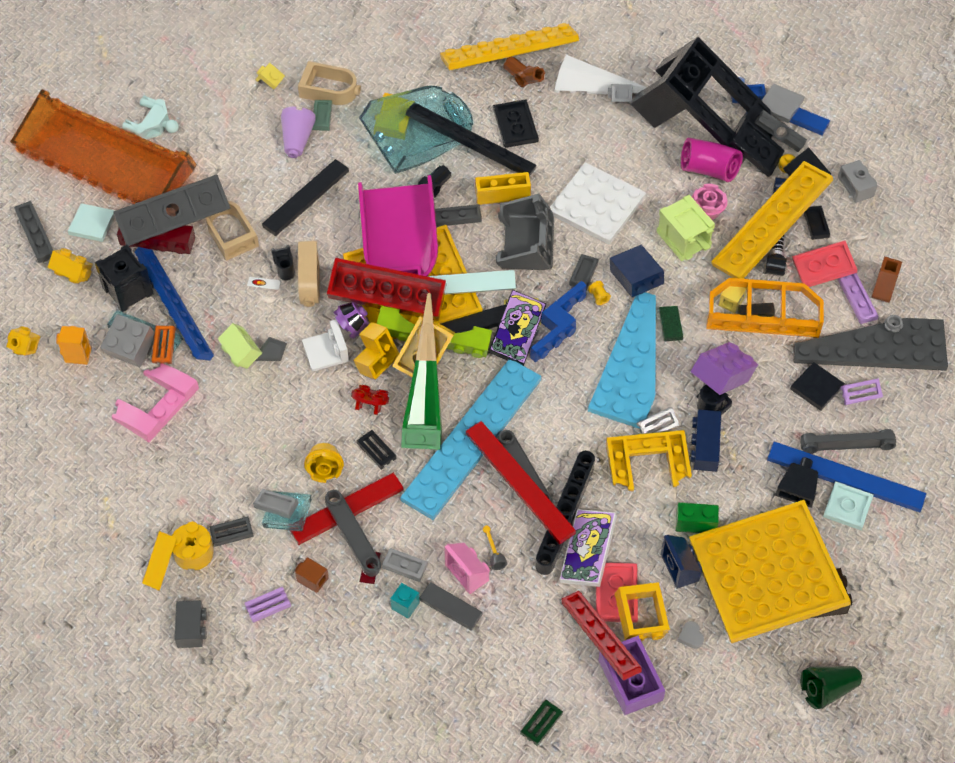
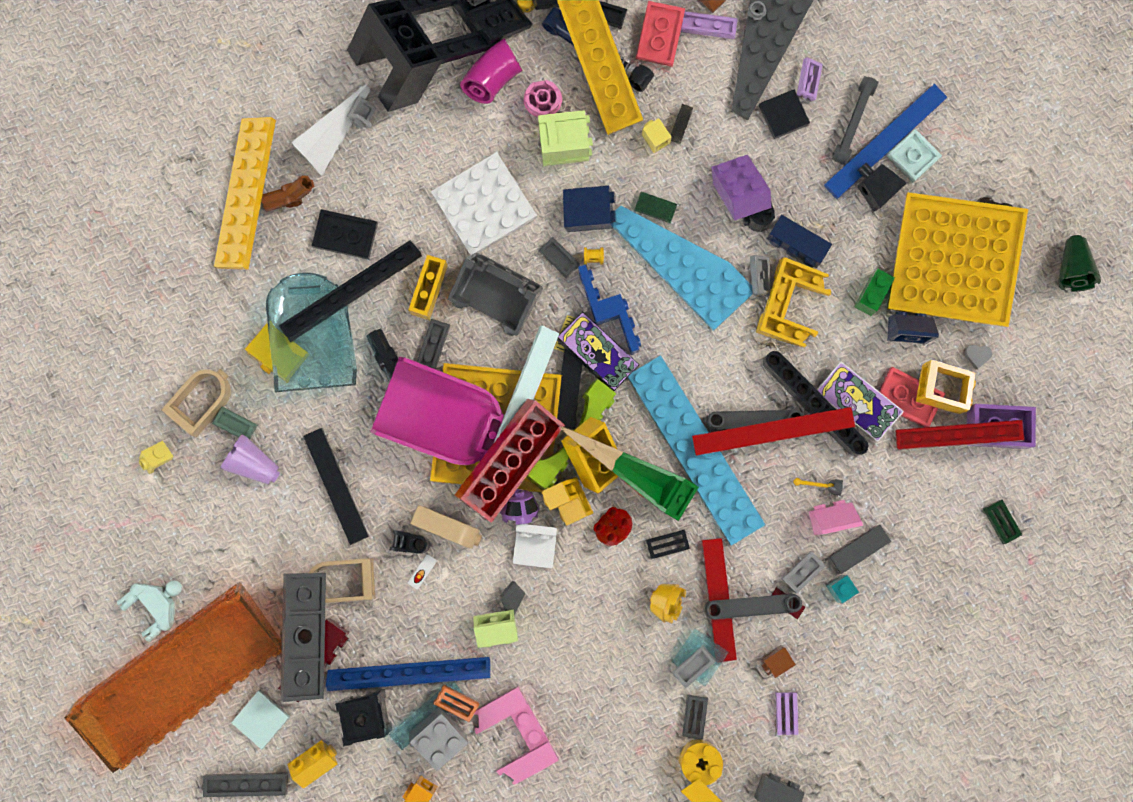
camera: 65 degrees left, 25 degrees up
light orange plate [706,278,824,338] -> none

